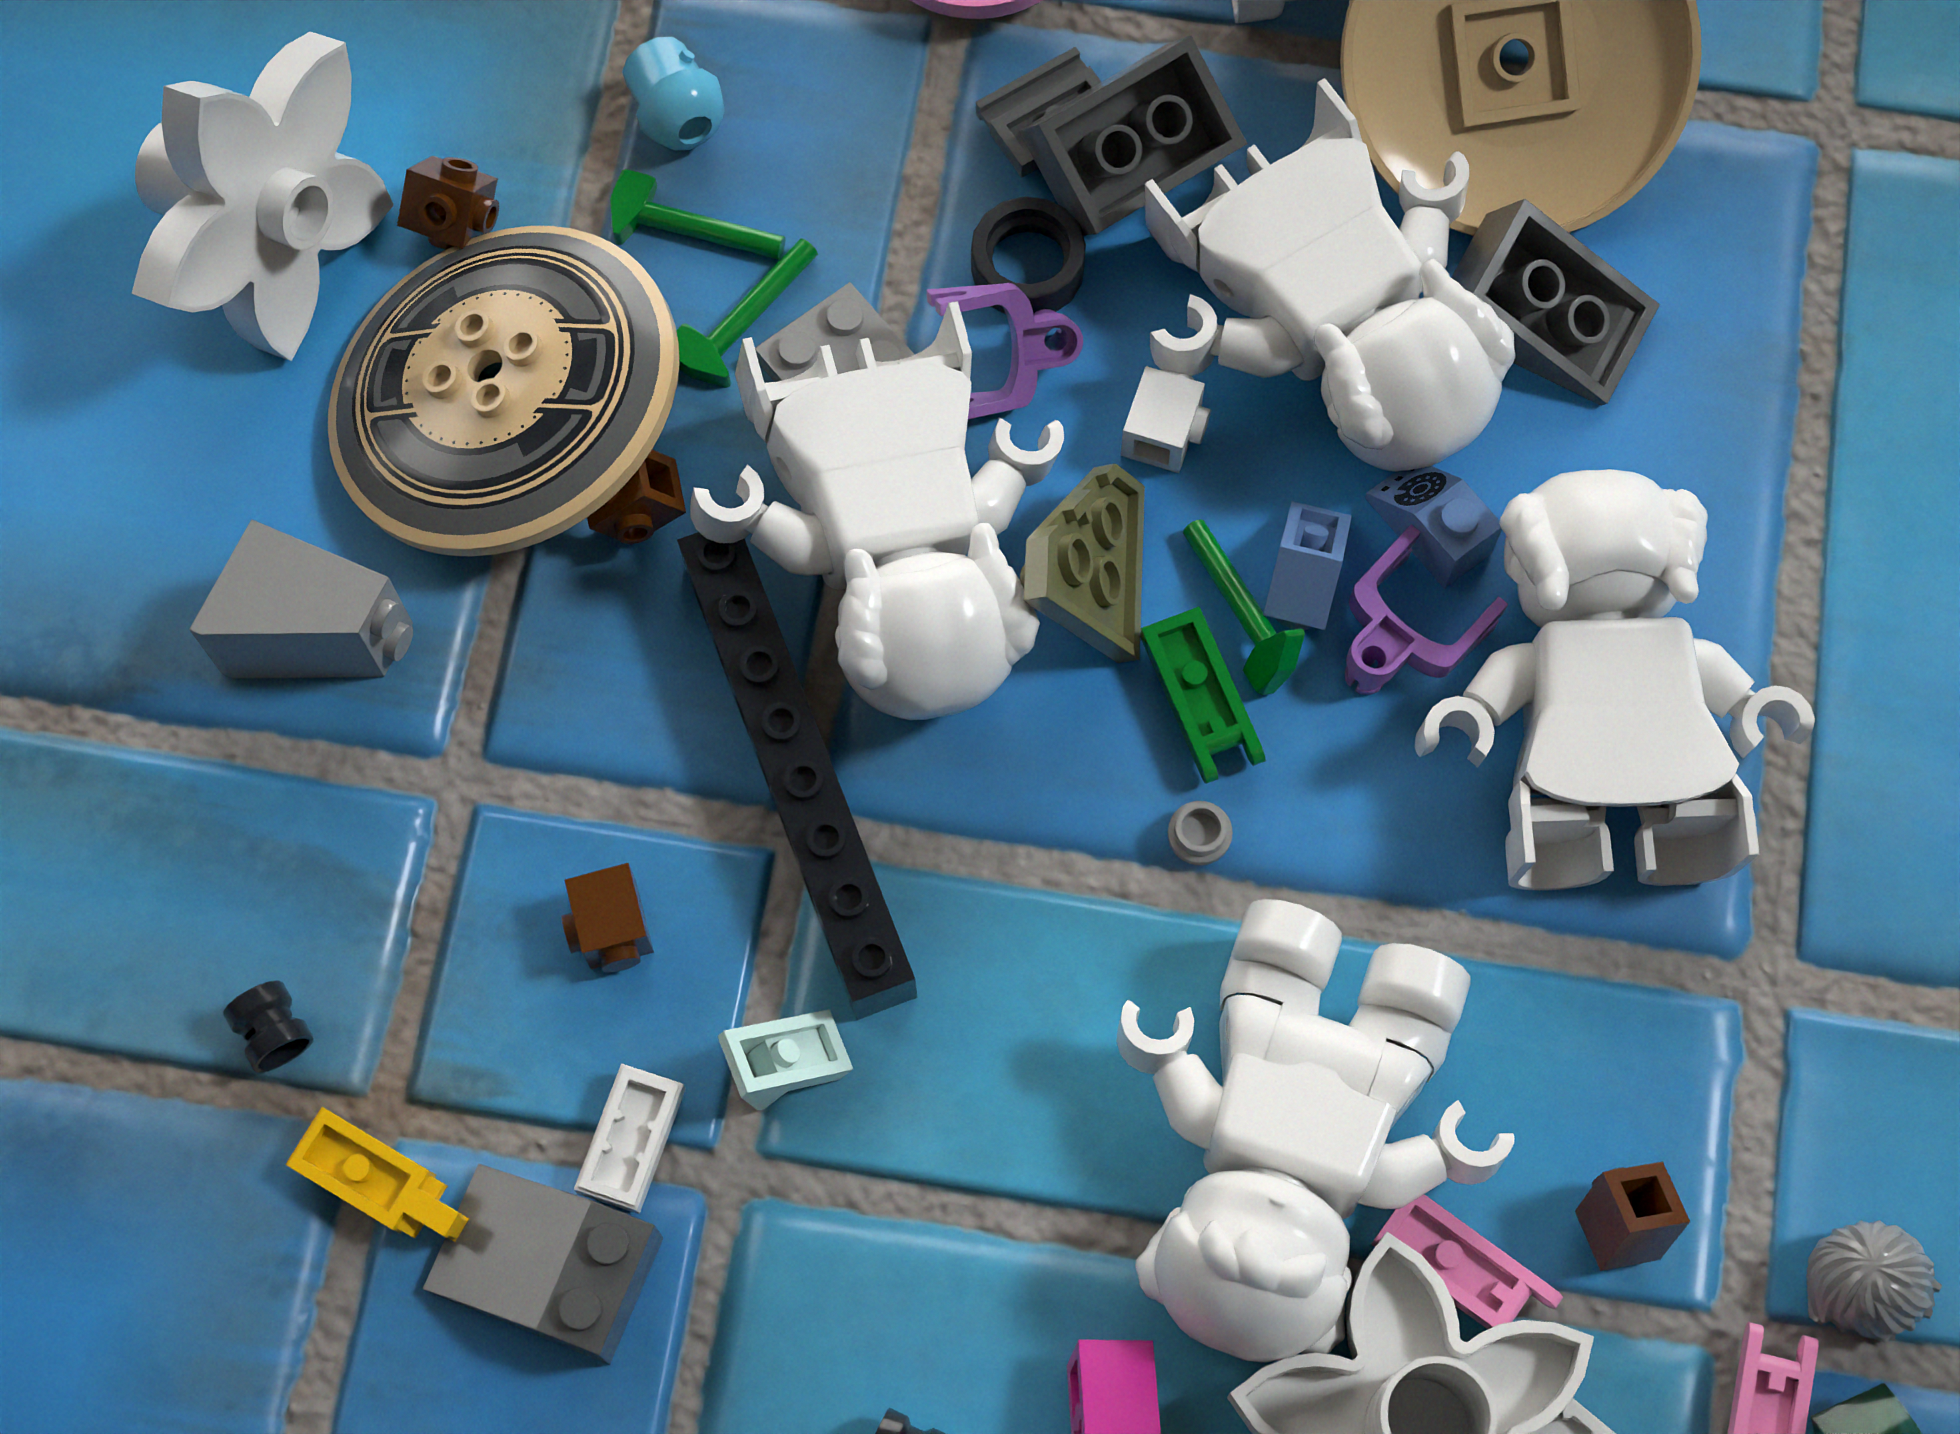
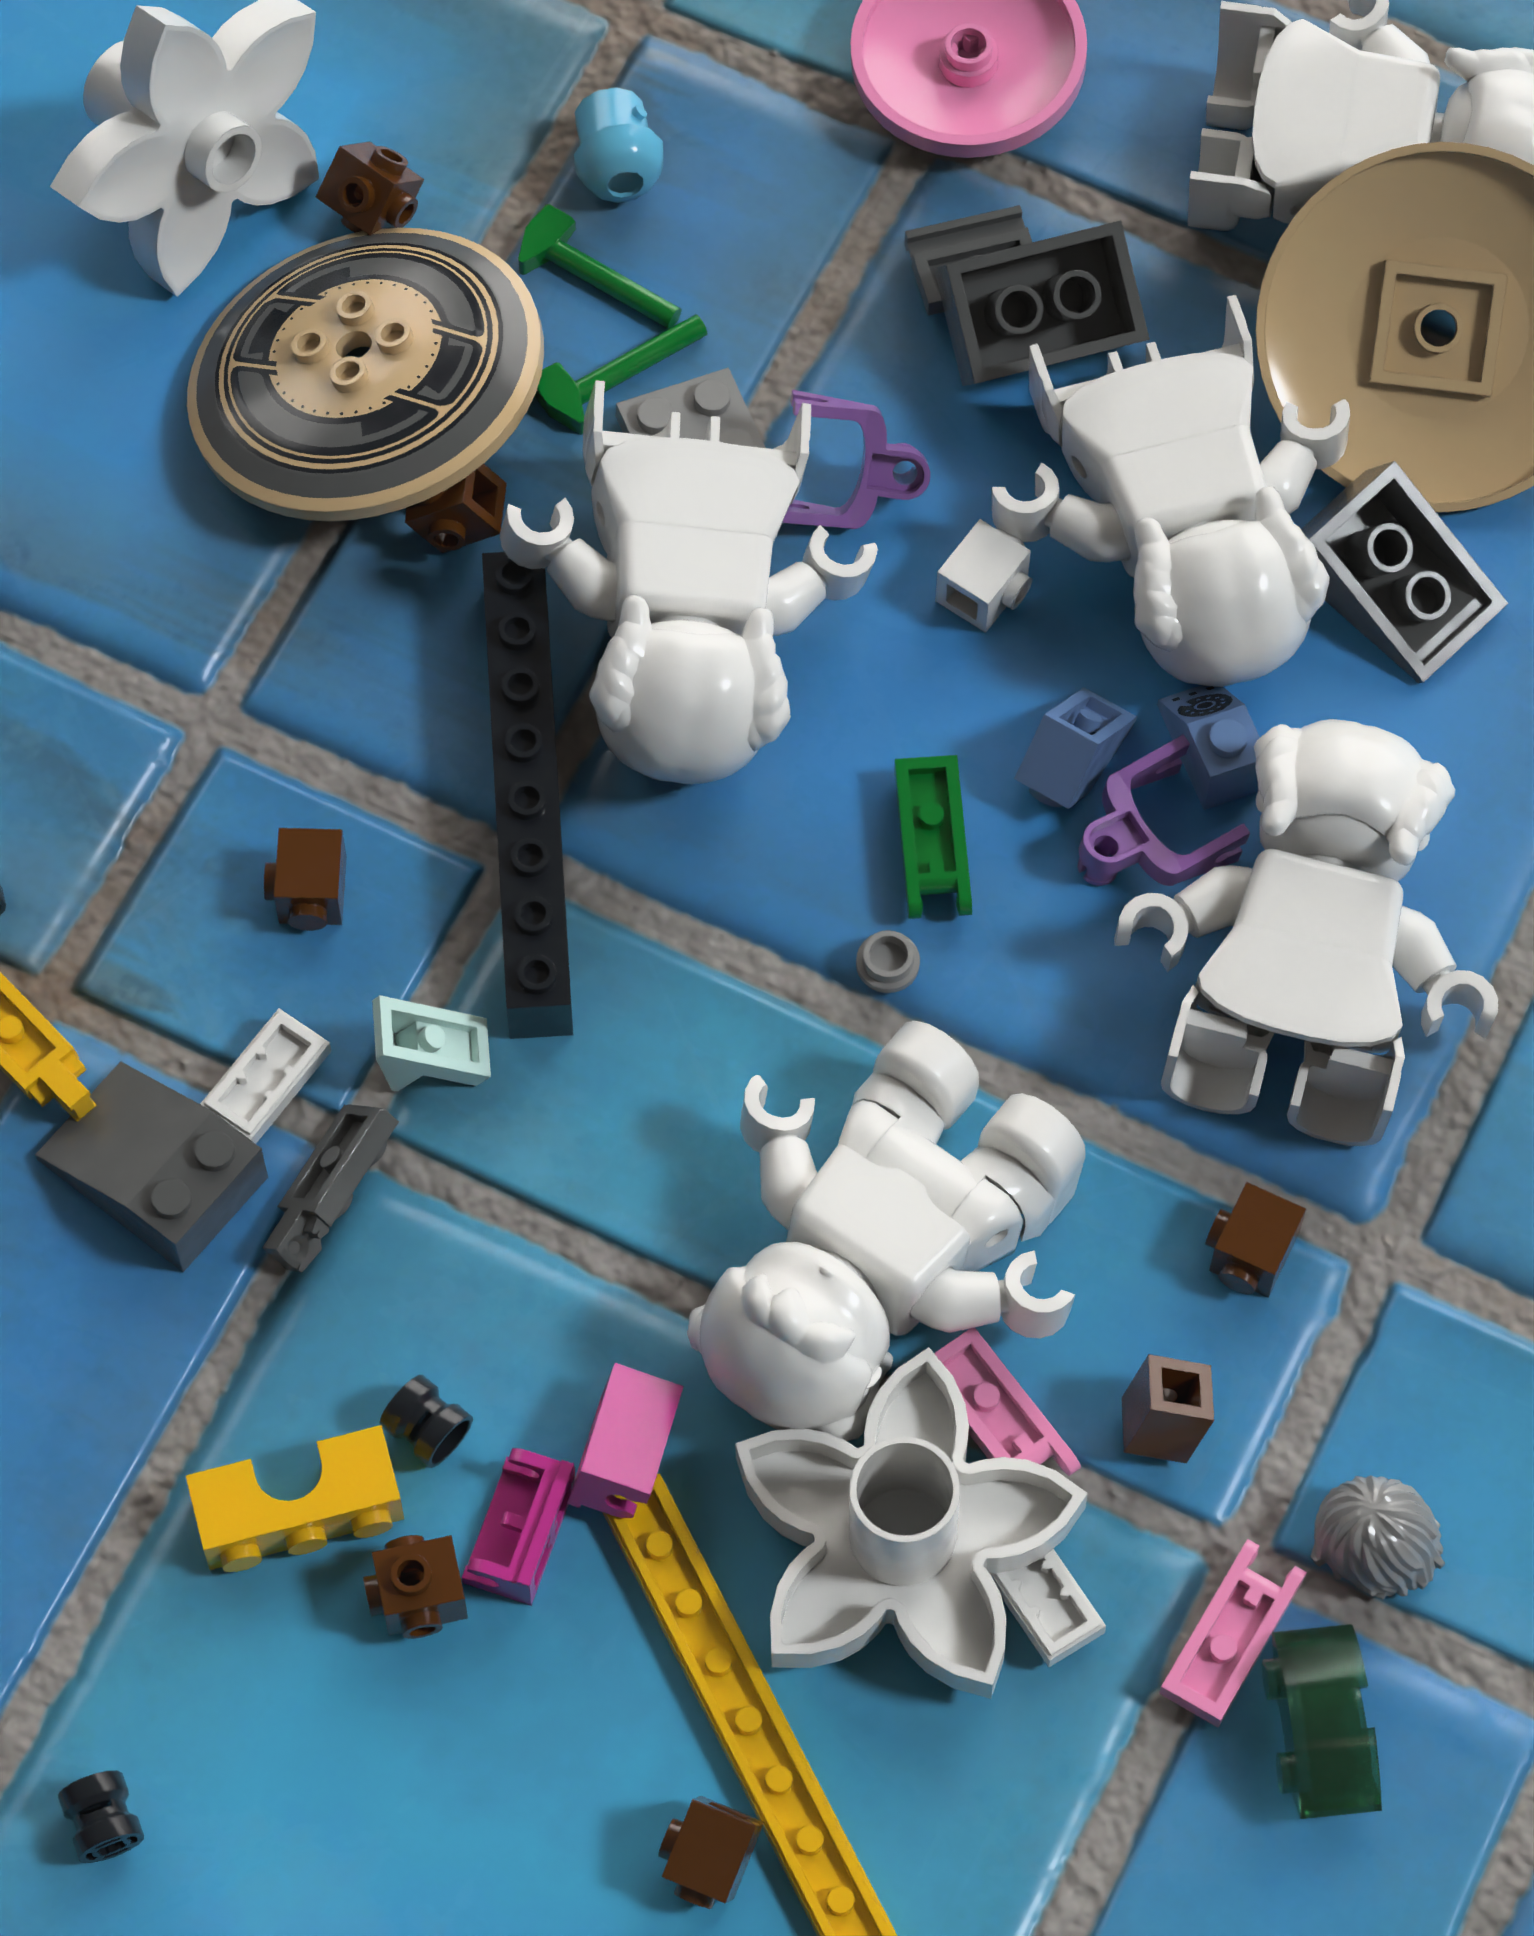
camera: 15 degrees right, 5 degrees down
light grey slope [189,519,413,679] -> none
black tyre [971,196,1086,314] -> none
olive plate [1020,463,1145,663] -> none
green piece [1183,519,1305,695] -> none
none -> dark grey hinge [262,1104,399,1272]
none -> reddish brown brick [1205,1182,1306,1298]

